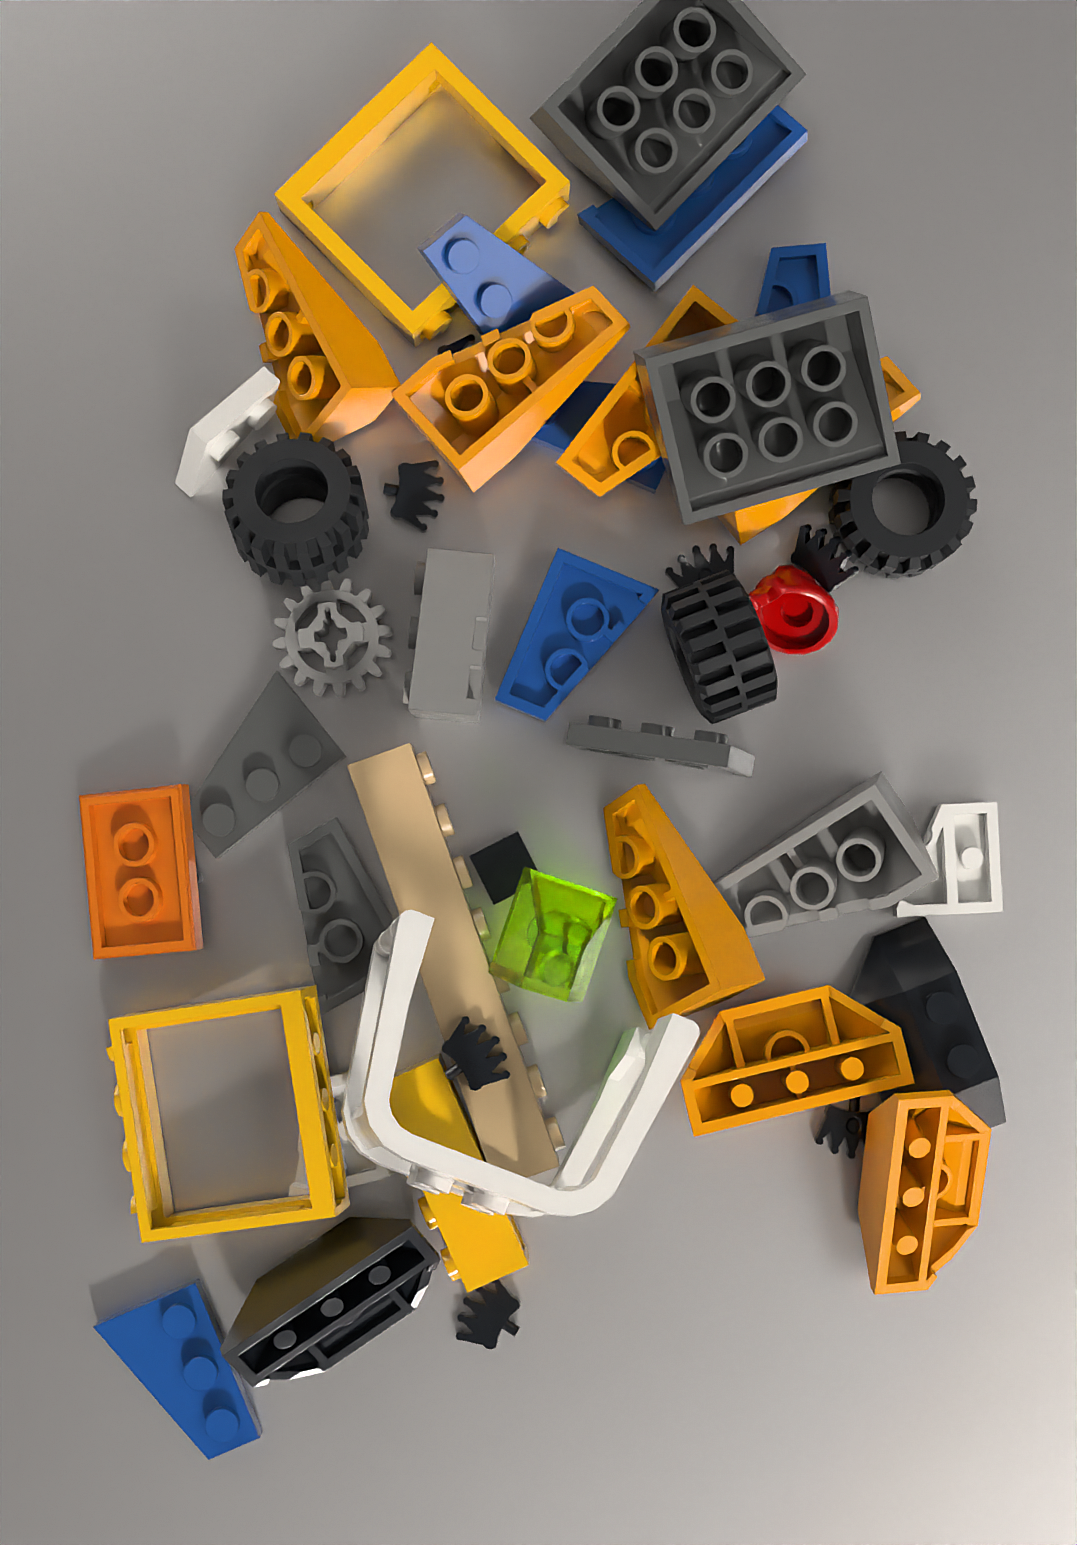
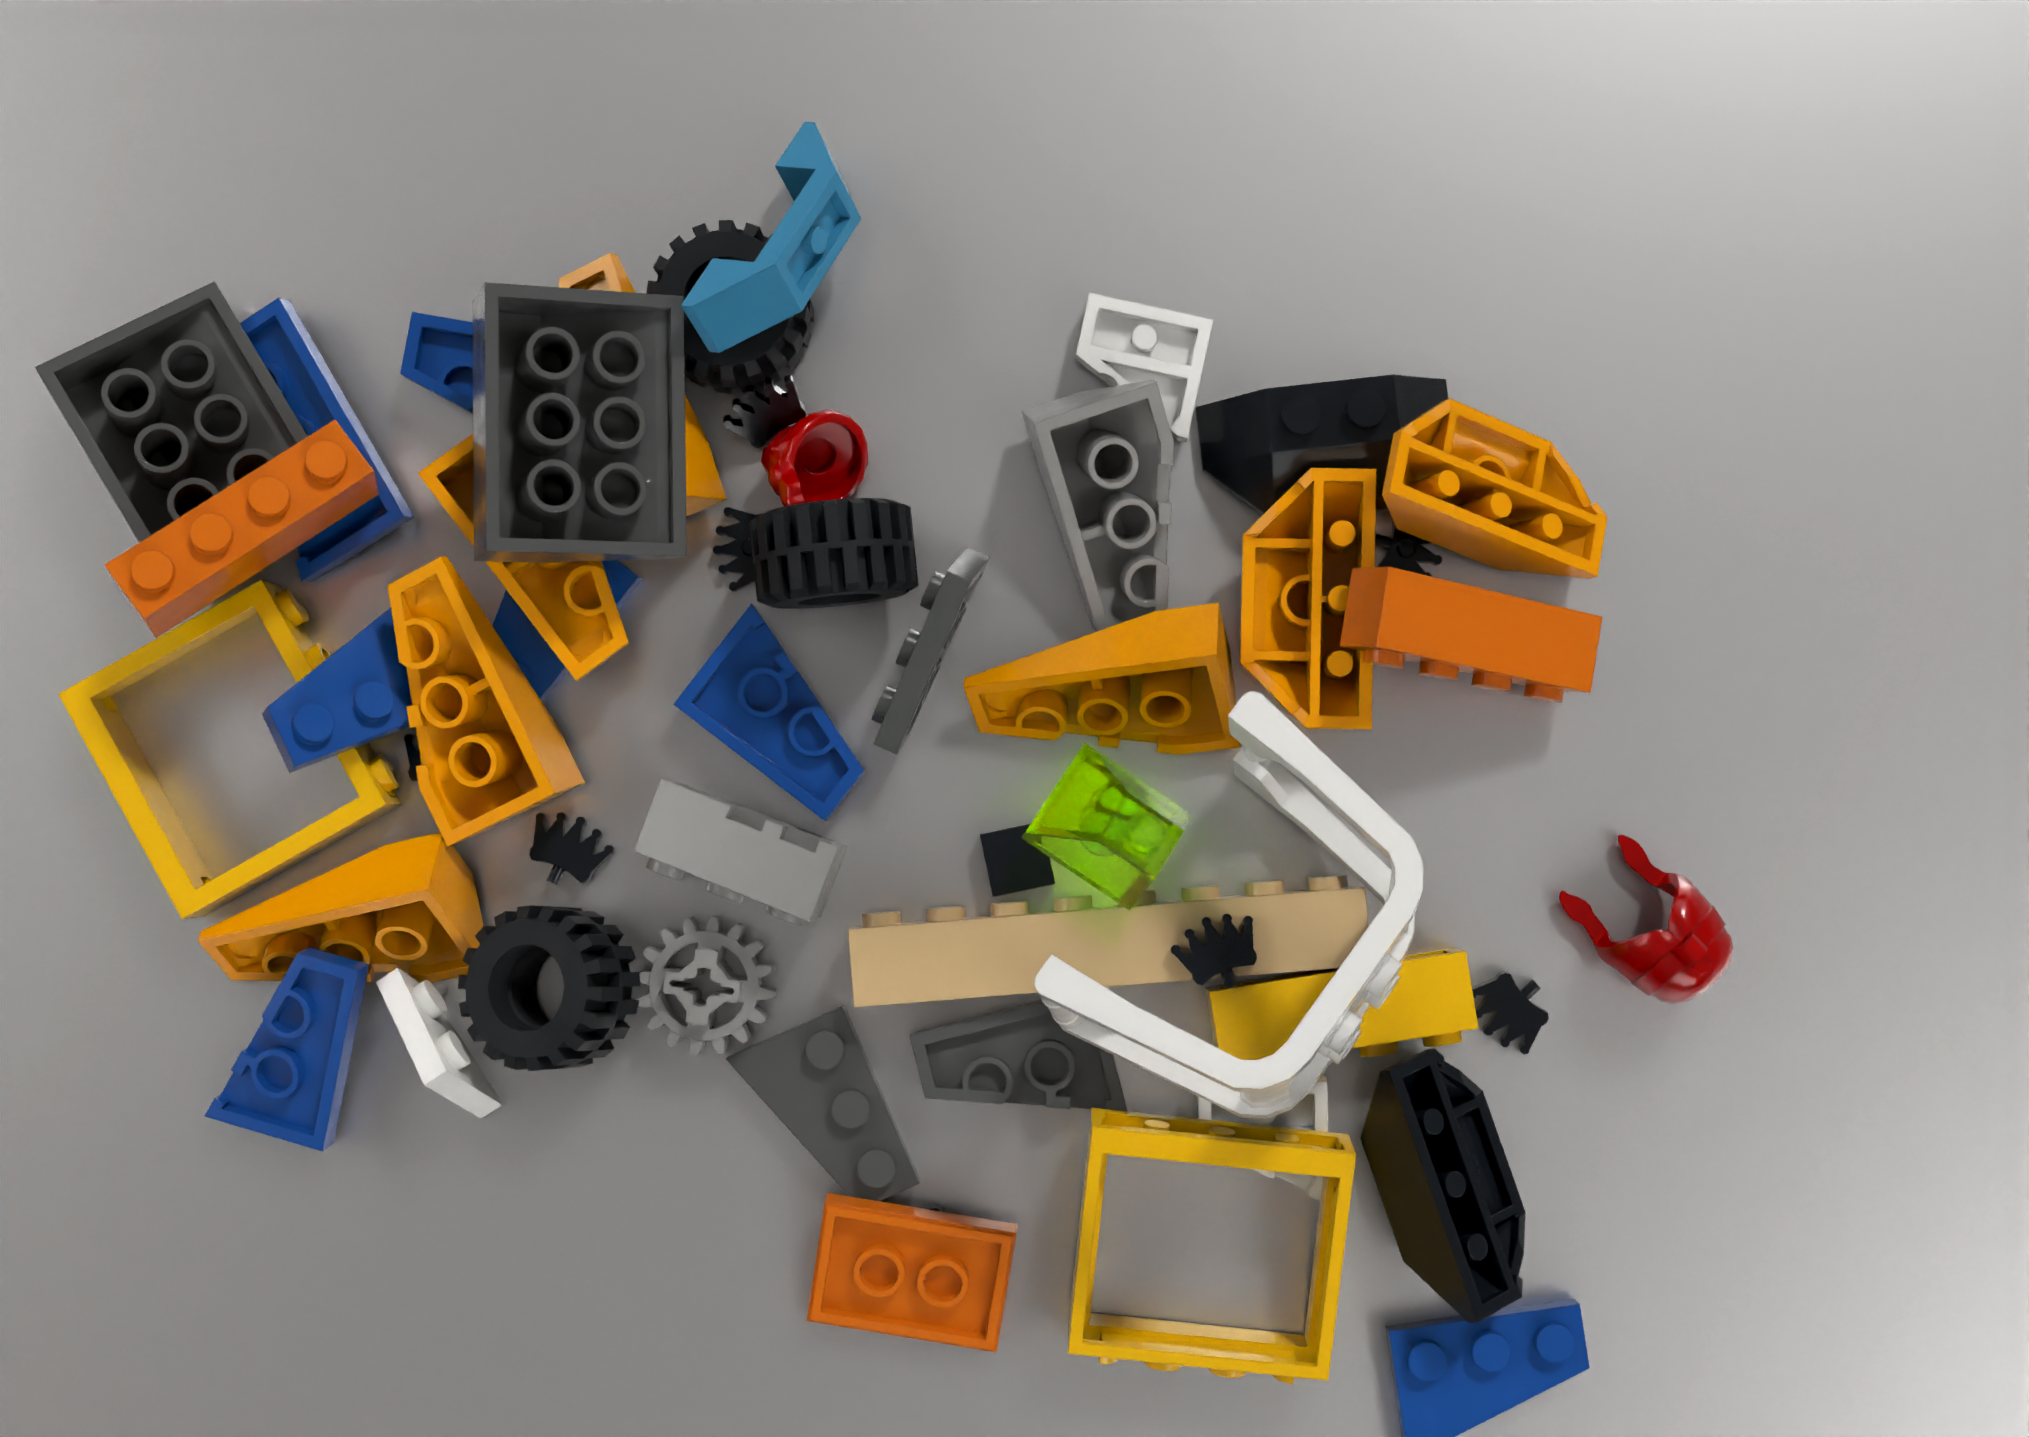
camera: 70 degrees left, 0 degrees up
none -> orange brick [104,420,379,638]
none -> blue wing [204,947,369,1152]
none -> dark azure slope [681,122,861,353]
none -> orange brick [1340,567,1603,703]
none -> red hair [1559,835,1734,1004]

